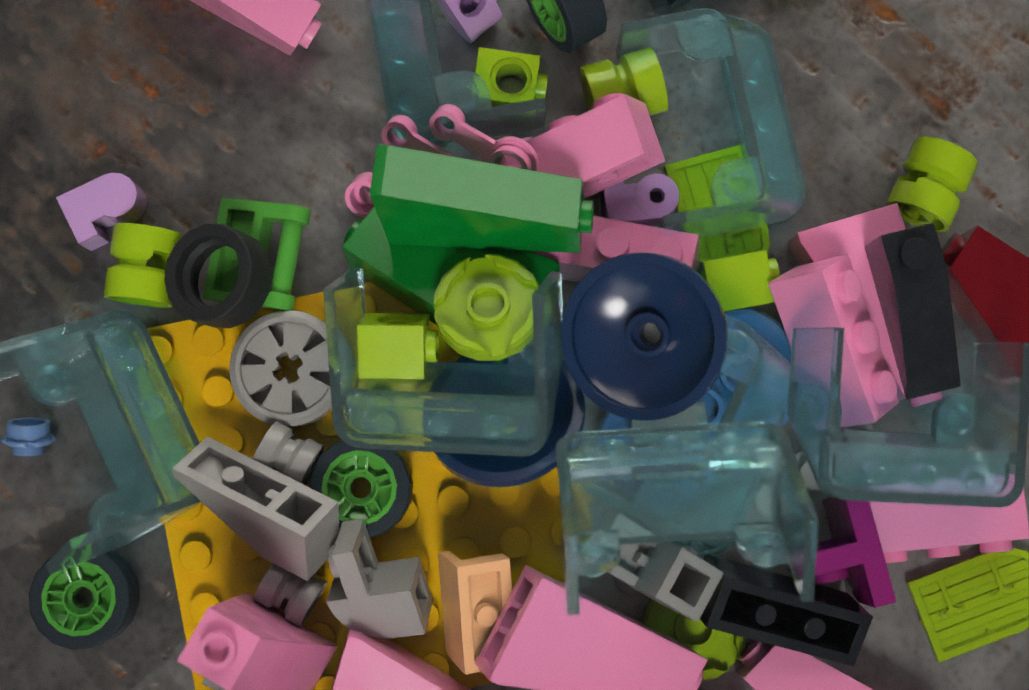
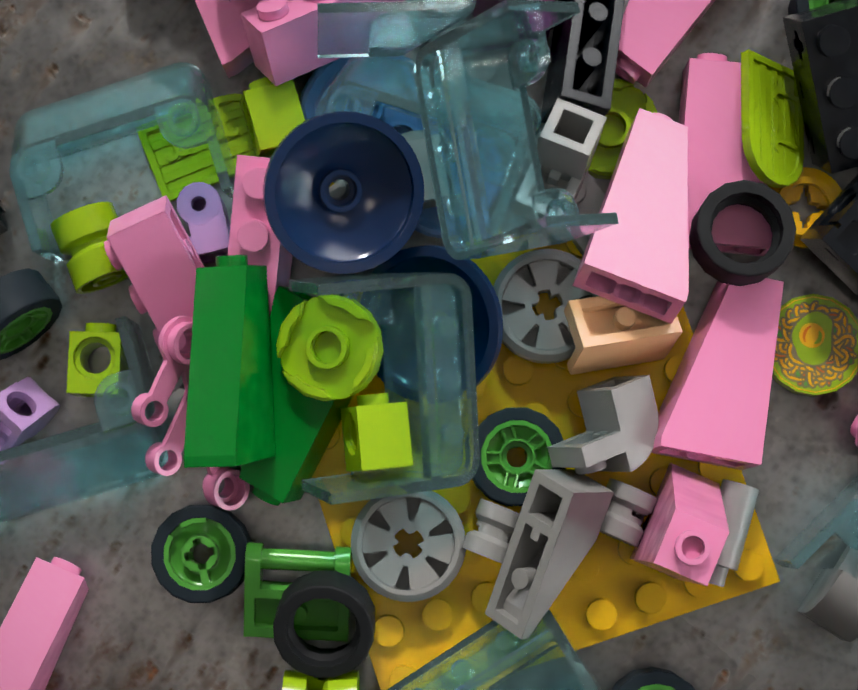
camera: 90 degrees left, 0 degrees up
none -> wheel [151,505,252,603]
none -> light grey wheel [493,249,598,364]

